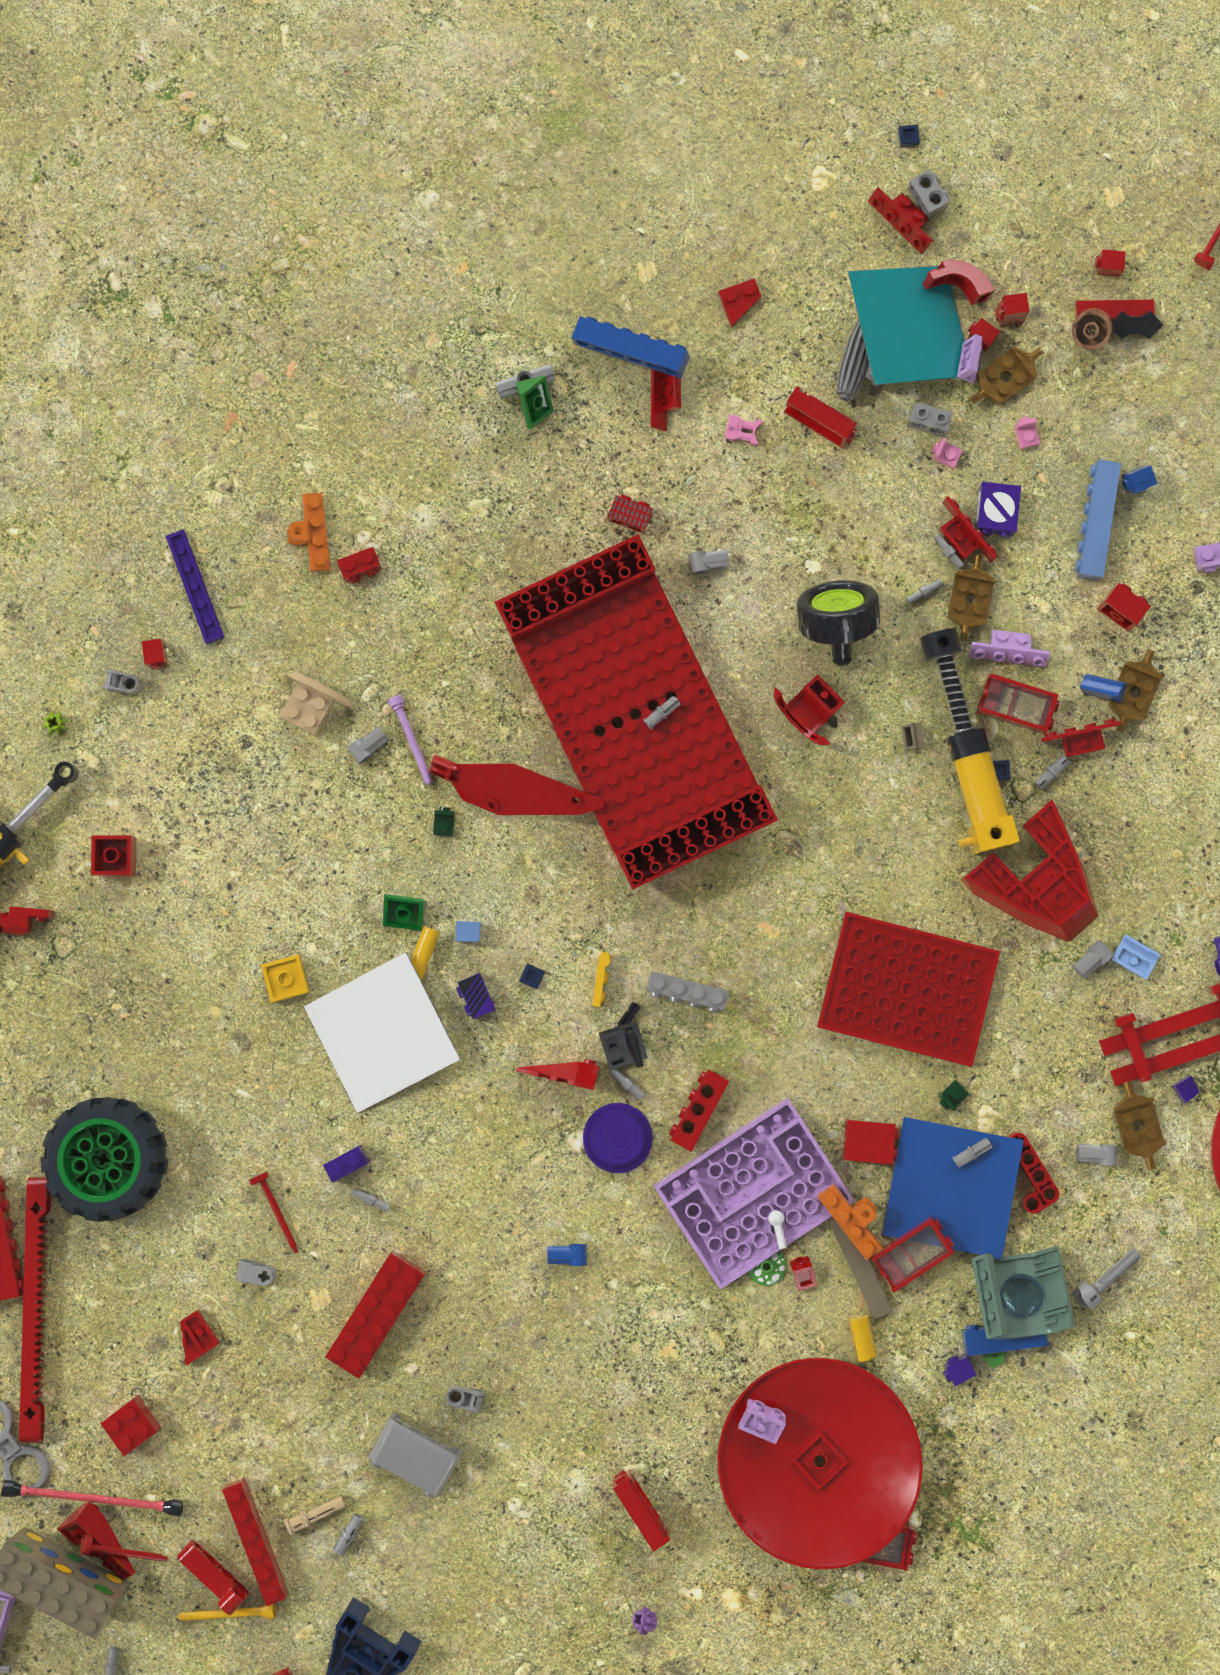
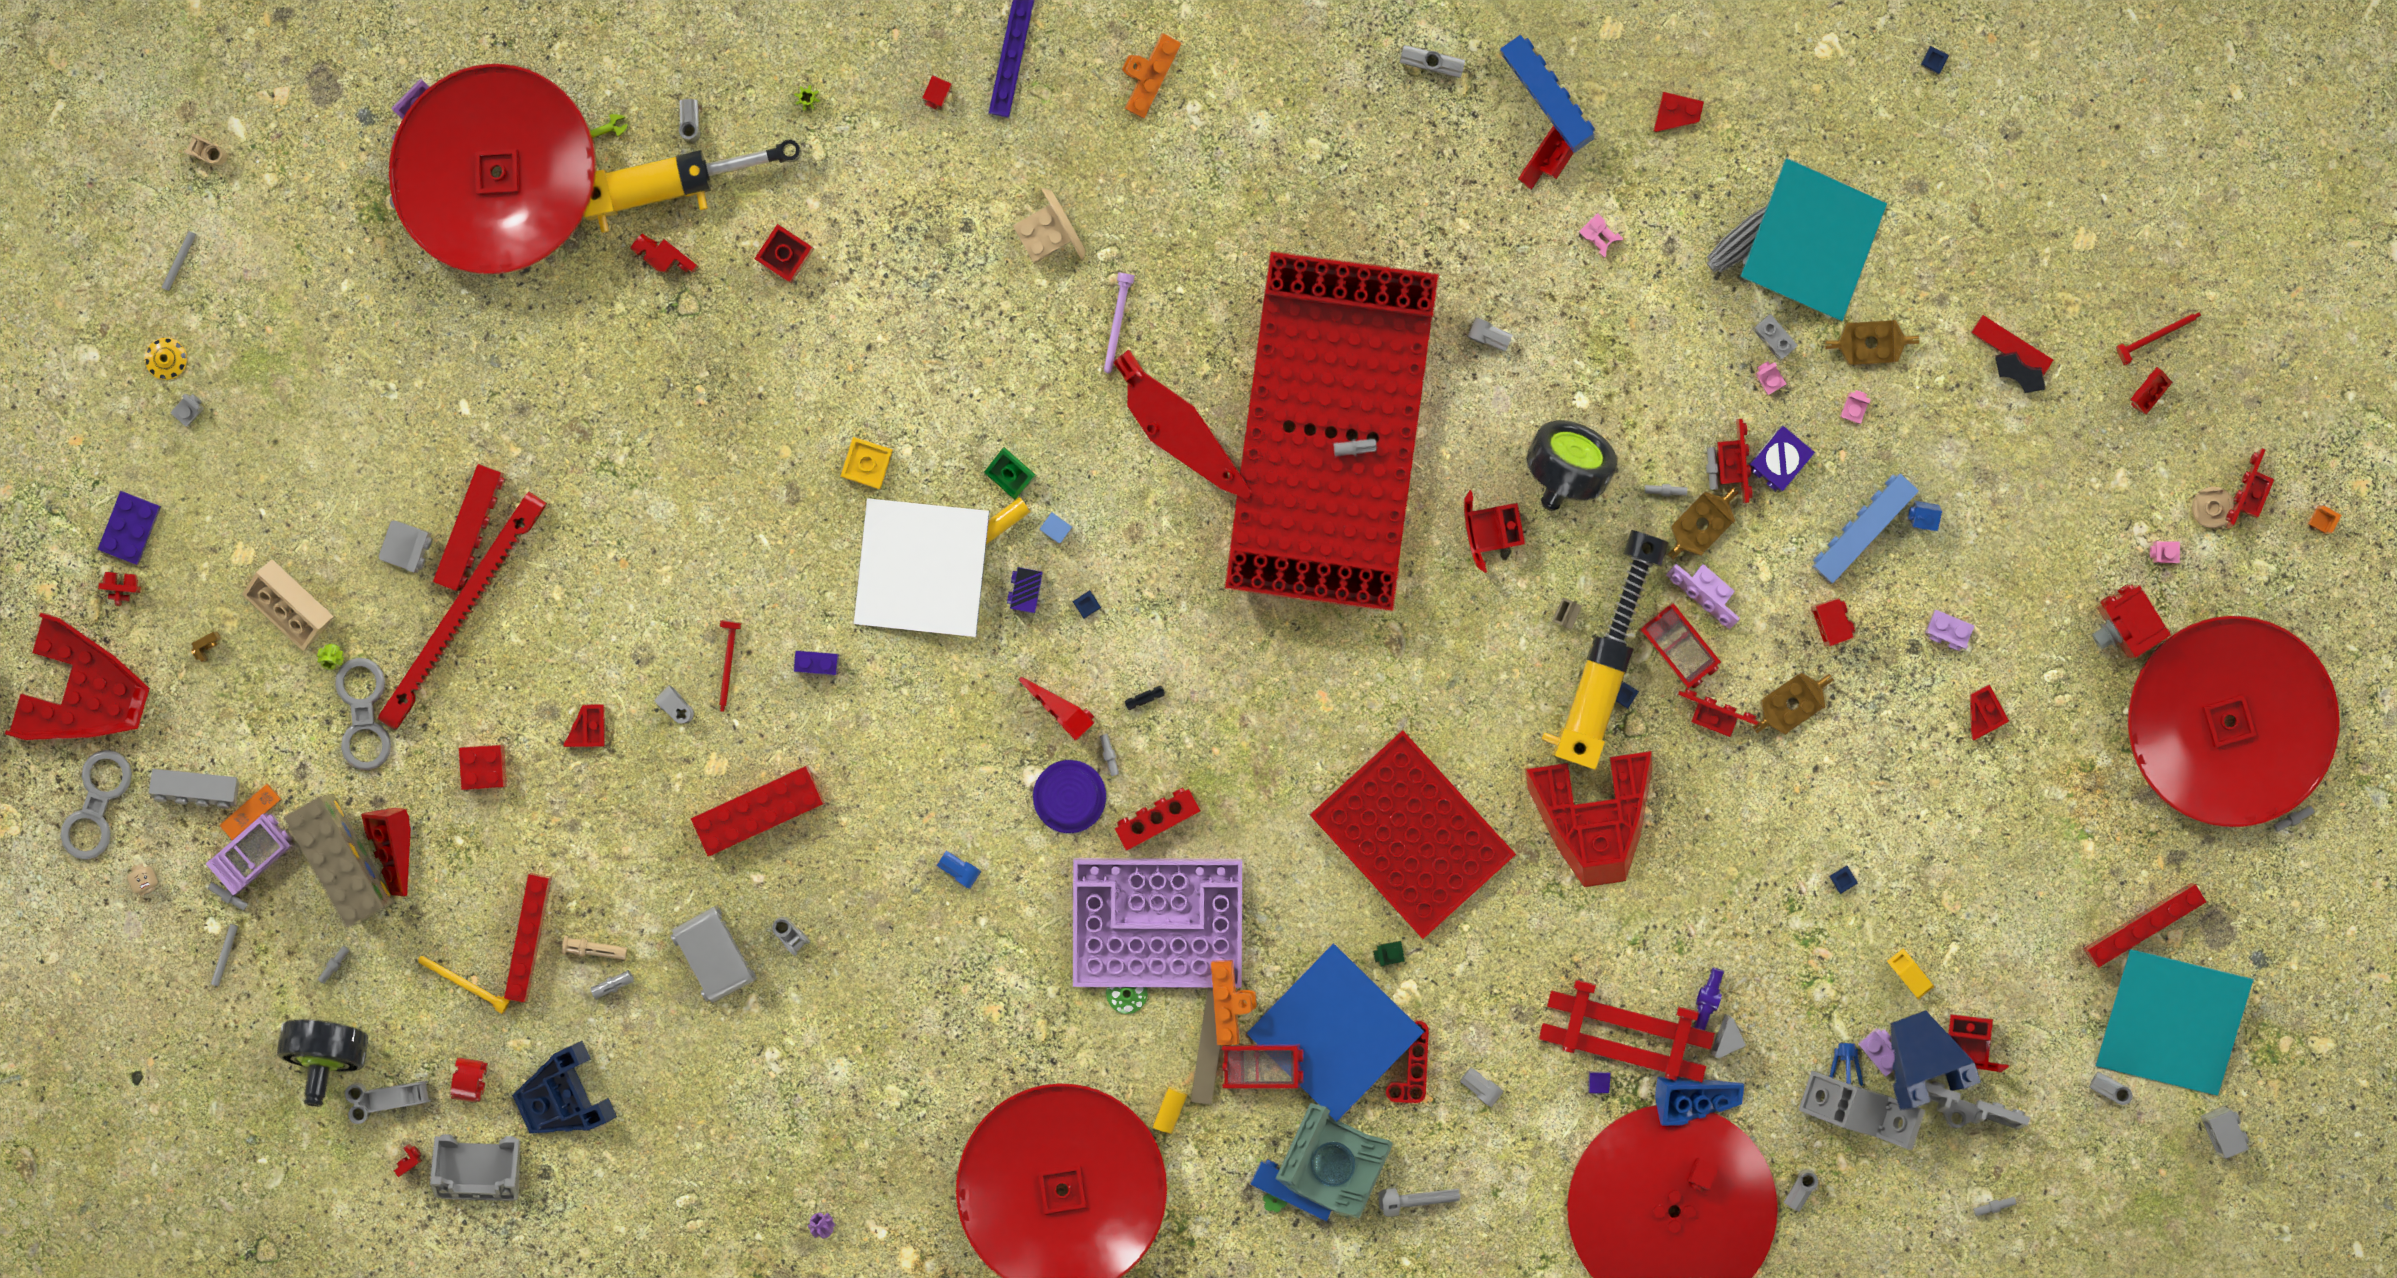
camera: 30 degrees right, 5 degrees up
coral hose [1,1480,184,1517] -> none
wheel [40,1097,169,1222] -> none
red piece [80,1533,168,1562] -> none
light grey piece [102,669,143,695] -> none
red beam [177,1540,249,1615] -> none
red bracket [337,546,382,584] -> none
light grey piece [347,726,389,764] -> none
light grey bar [351,1188,390,1212] -> none
dark green bracket [433,807,455,837] -> none
green slope [516,376,553,429] -> none
yellow hinge [592,951,611,1008] -> none
black plate [599,1021,648,1070] -> none
red brick [608,494,653,534] -> none
red door [613,1469,671,1552] -> none
light grey brick [646,971,729,1013] -> none
lavender bracket [738,1399,786,1444] -> none
white bar [768,1210,787,1249] -> none
red door [784,386,857,449] -> none
red bracket [790,1256,818,1291] -> none
red panel [842,1119,899,1165] -> none
red bracket [868,187,933,255] -> none
light grey brick [907,169,950,218] -> none
arch [923,260,995,305] -> none
dark purple brick [943,1354,977,1386] -> none
light grey axle [952,1138,992,1168] -> none
lavender bracket [957,334,982,383] -> none
red brick [967,318,1000,352] -> none
red brick [995,293,1030,327] -> none
light grey pin [1034,755,1071,791] -> none
medium nougat brick [1072,308,1113,350] -> none
light grey piece [1072,939,1114,979] -> none
blue brick [1080,674,1127,703] -> none
red brick [1095,249,1126,277] -> none
light blue plate [1110,935,1160,980] -> none
pearl gold plate [1113,1081,1166,1170] -> none

